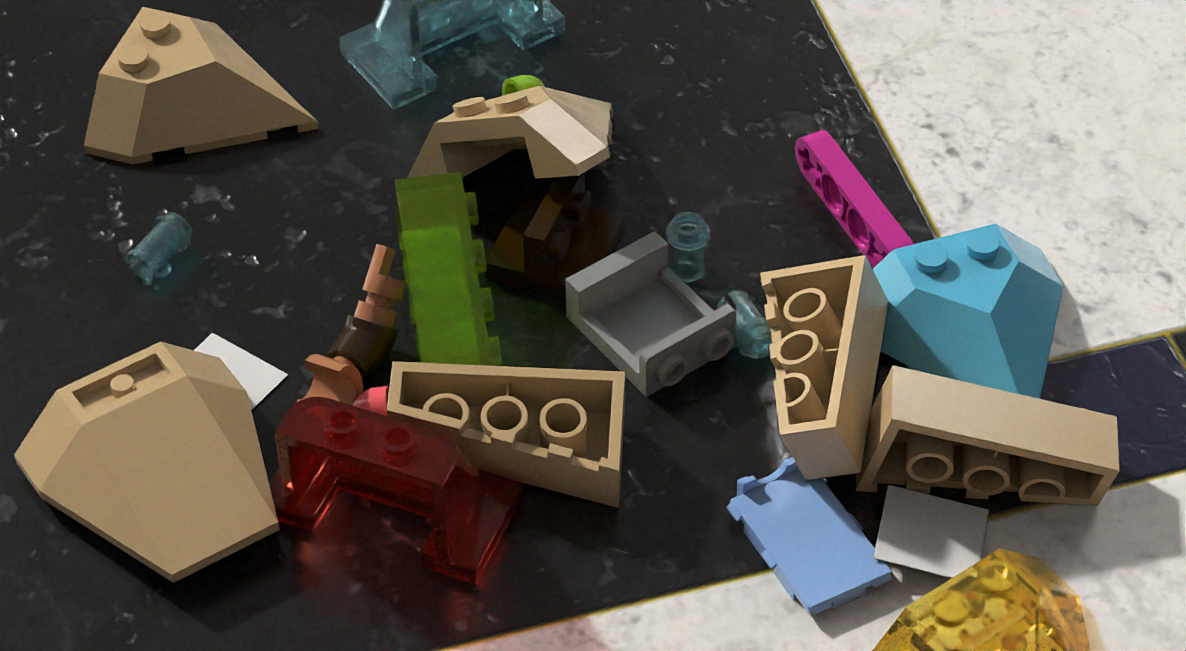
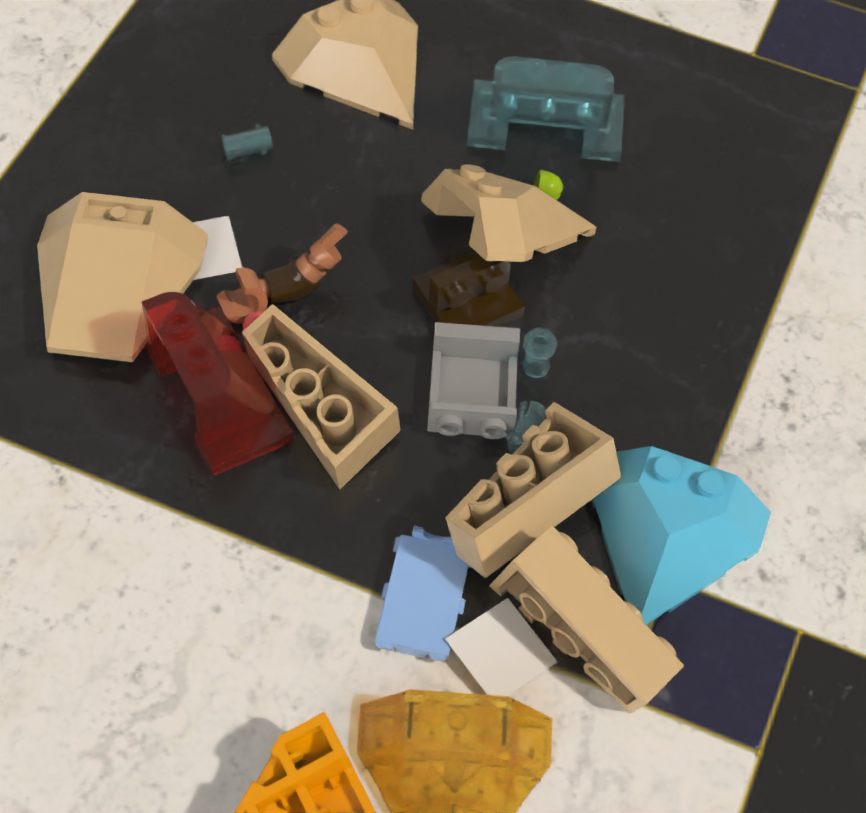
camera: 35 degrees right, 10 degrees up
clear neon green wedge [395,172,502,366] -> none
dark pink beam [795,130,914,268] -> none

